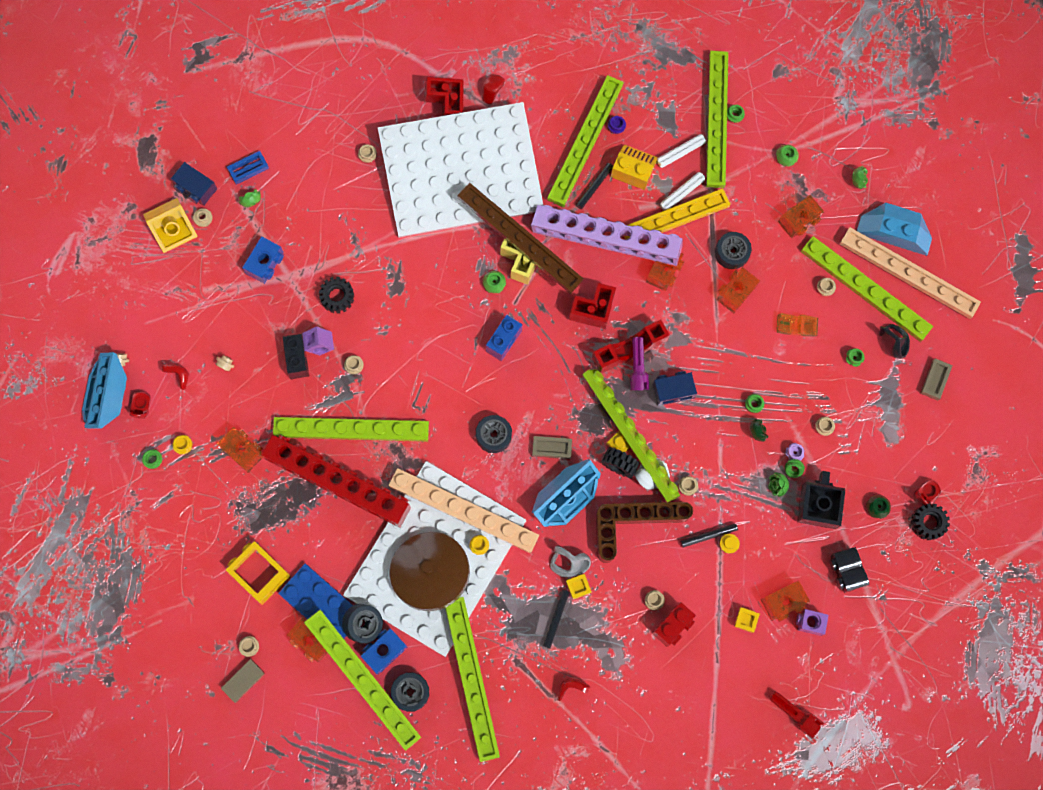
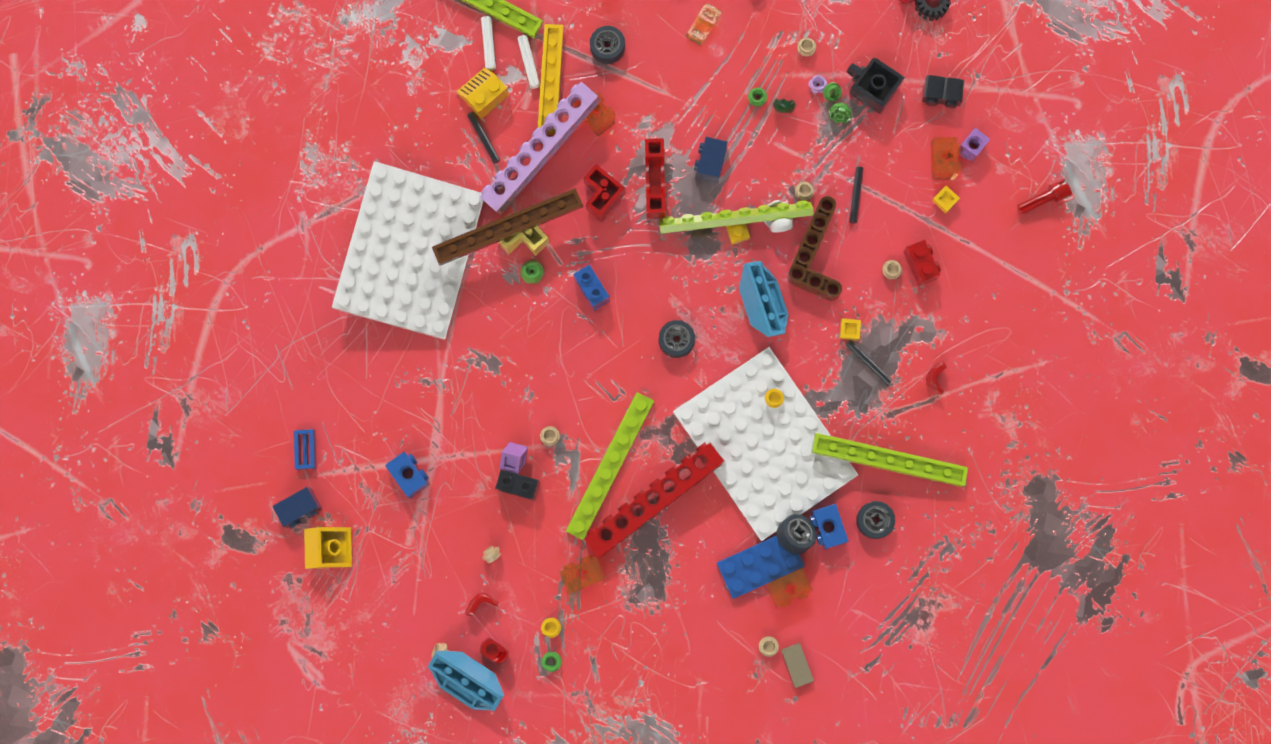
camera: 55 degrees left, 5 degrees up
tan plate [193,209,213,227] -> none
yellow window [226,541,290,605] -> none
bright green plate [239,189,261,208] -> none
lime plate [304,610,421,751] -> none
black tyre [319,277,354,314] -> none
tan plate [358,144,377,163] -> none
light nougat plate [389,468,539,554] -> none
reddish brown dish [390,532,470,611] -> none
red brick [424,77,464,116] -> none
red hair [482,74,505,104] -> none
dark tan tile [532,436,572,459] -> none
lime plate [547,75,624,207] -> none
light grey piece [550,546,591,577] -> none
black tyre [601,447,639,478] -> none
dark purple plate [608,116,626,134] -> none
magenta piece [630,337,649,390] -> none
clear orange brick [717,267,760,313] -> none
yellow plate [720,534,740,554] -> none
dark green plate [866,495,891,519] -> none

